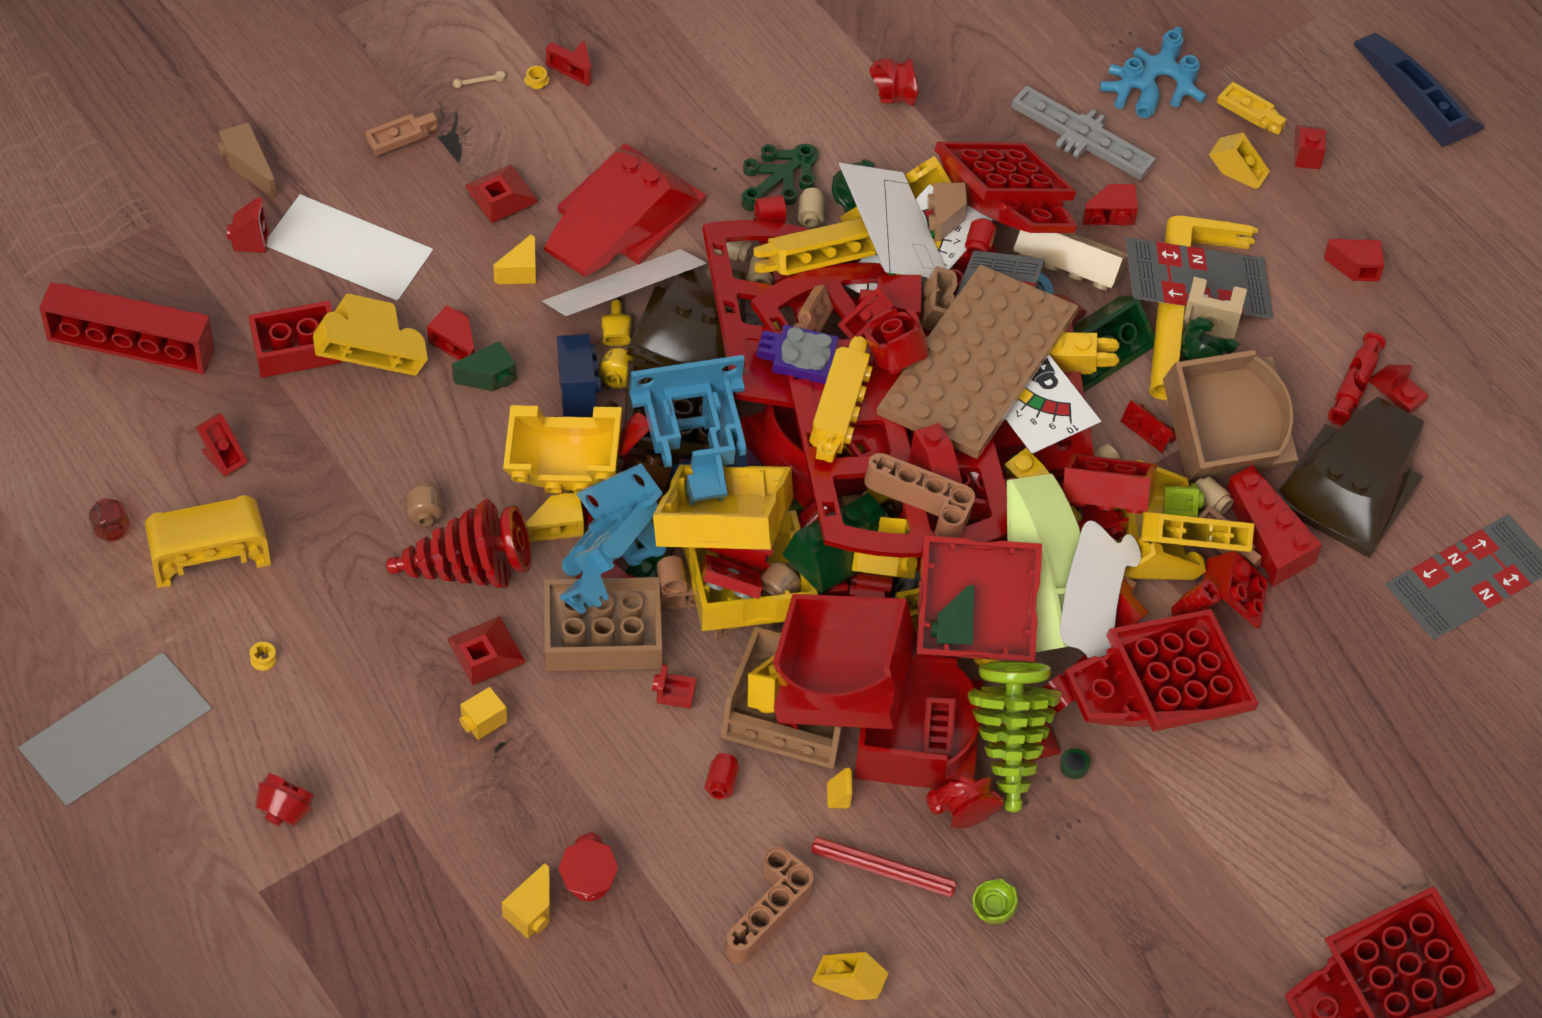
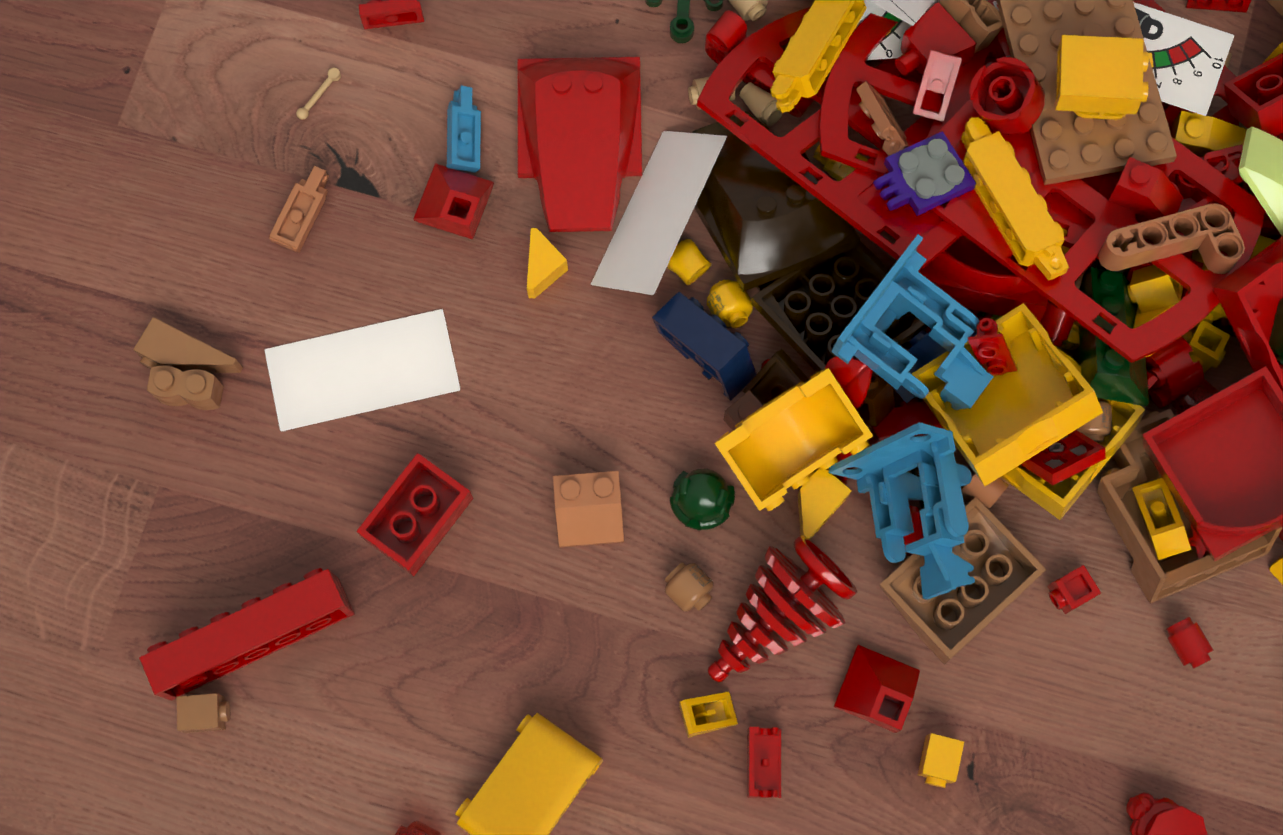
camera: 35 degrees left, 20 degrees up
red slope [195,413,248,476] -> none
red slope [227,198,270,253] -> none
yellow brick [313,293,428,376] -> none
red slope [427,305,475,360] -> none
dark green slope [452,341,517,391] -> none
yellow plate [524,66,550,89] -> none
none -> medium nougat brick [147,365,224,410]
none -> medium nougat brick [176,693,230,733]
none -> dark azure hinge [447,85,481,173]
none -> nougat slope [553,471,624,548]
none -> dark green helmet [670,468,735,531]
none -> yellow slope [679,692,738,738]
none -> red hinge [747,727,781,798]
none -> red hinge [968,318,1018,376]
none -> yellow brick [1055,35,1149,120]

